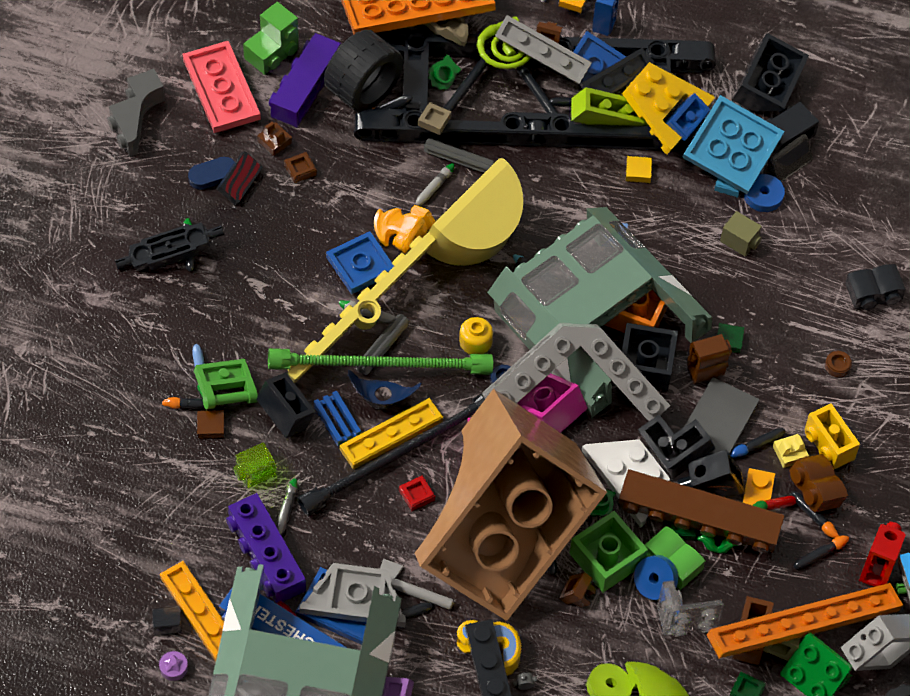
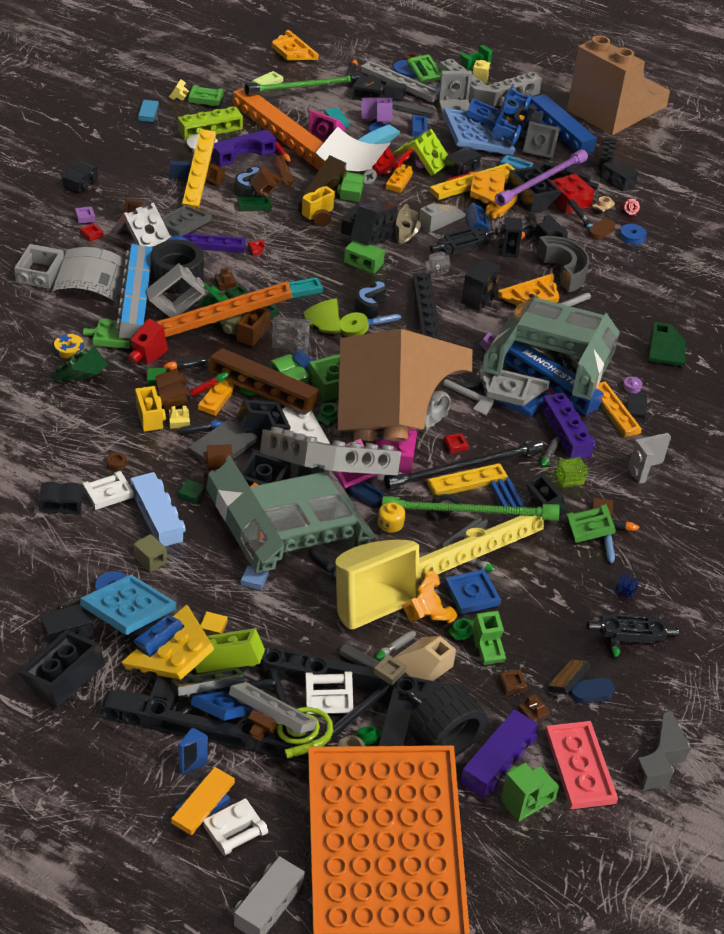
camera: 170 degrees left, 15 degrees down
dark blue piece [348,370,421,410] -> none
black torso [678,450,745,498] -> none
none -> white plate [81,471,134,510]
none -> light blue brick [131,472,186,546]
none -> green tile [147,368,166,385]
none -> white plate [305,671,353,714]
none -> tan slope [393,636,456,681]
none -> black piece [427,494,461,519]
none -> green animal [449,617,474,640]
none -> bright green brick [473,611,506,665]
none -> clear blue wheel [615,572,640,598]
none -> light grey bracket [628,433,671,484]

